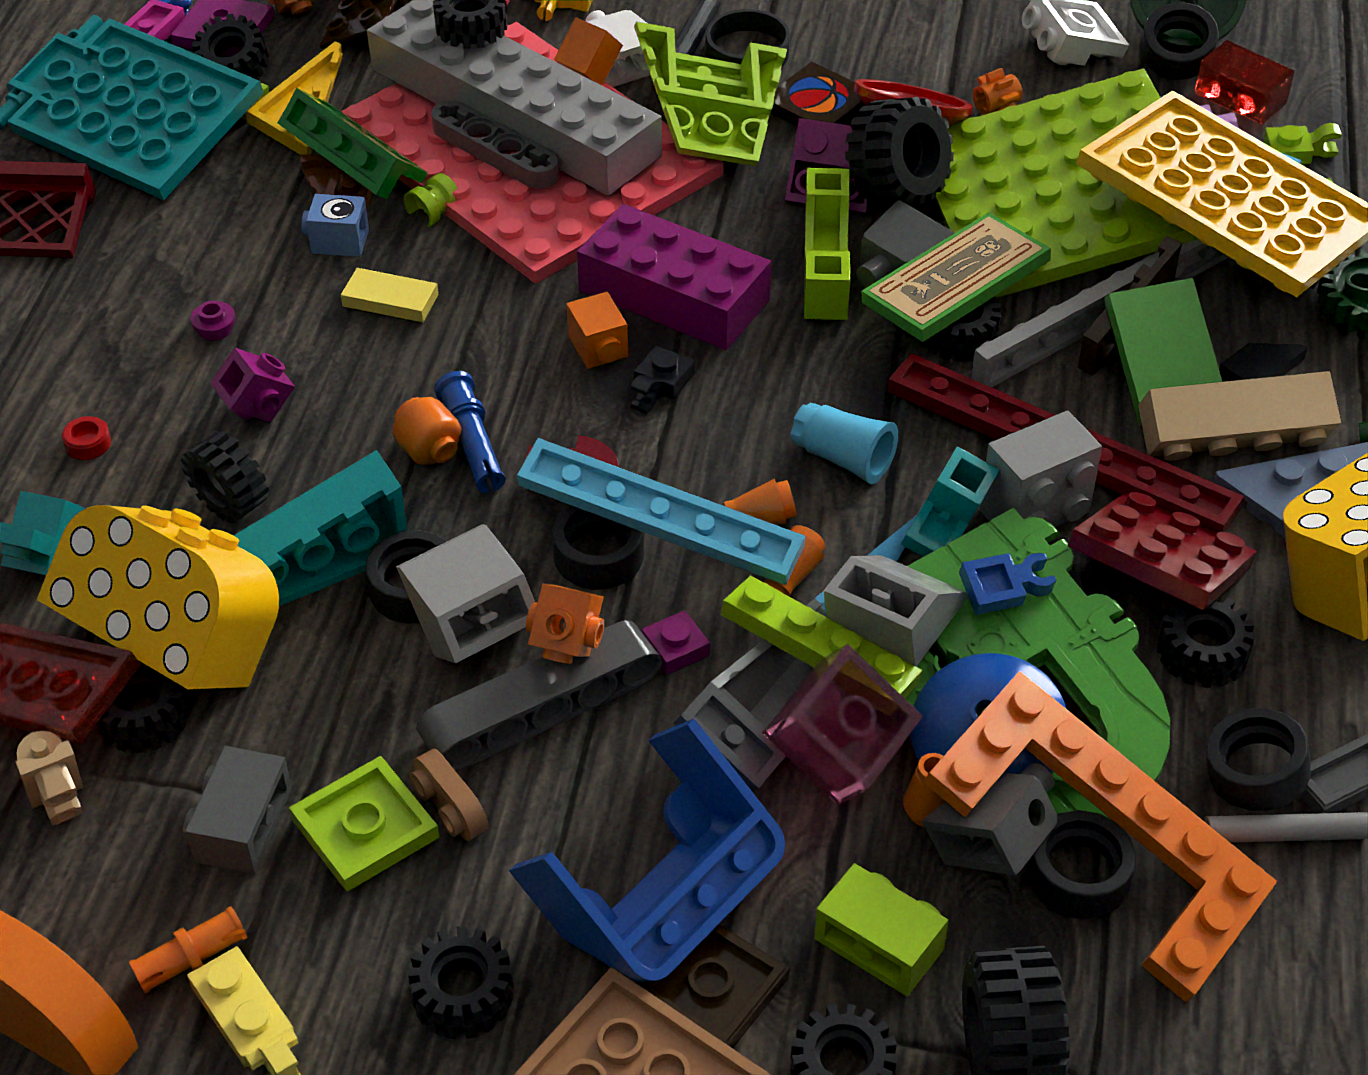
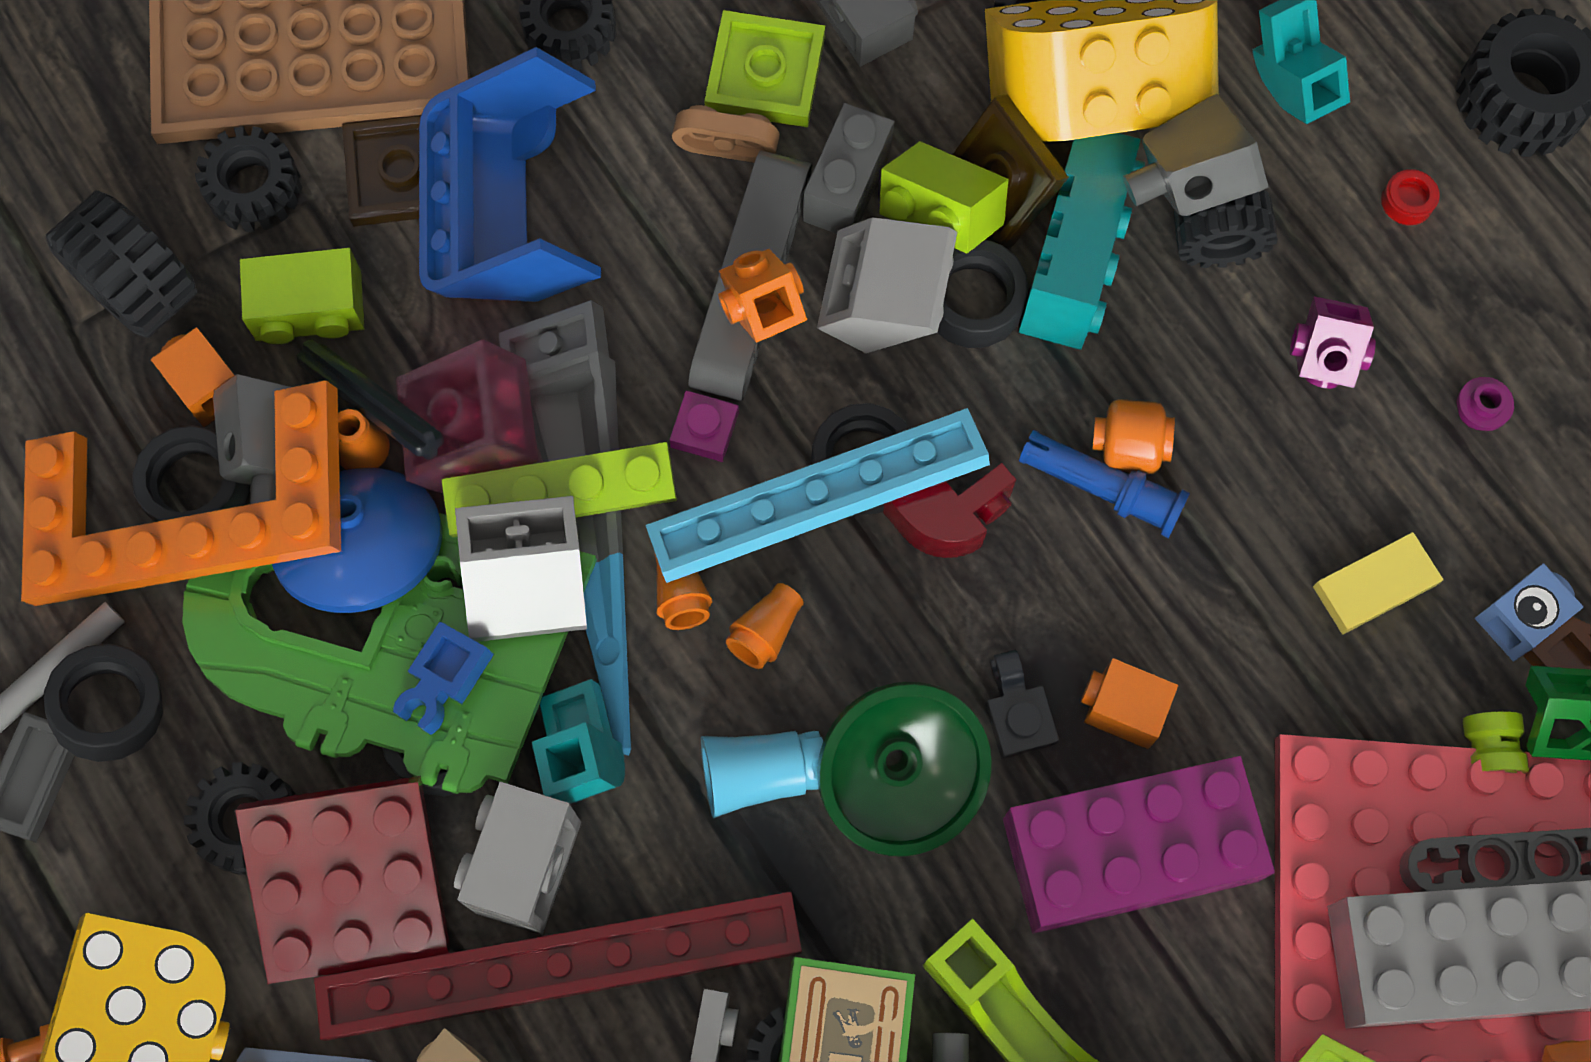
camera: 135 degrees right, 25 degrees up
none -> orange brick [150,327,235,427]
none -> black axle [296,340,444,459]
none -> dark grey brick [803,103,894,234]
none -> dark green dish [817,682,992,856]
none -> lime brick [879,141,1009,254]
none -> dark brown tile [952,94,1069,248]
none -> dark grey torso [1123,94,1268,216]

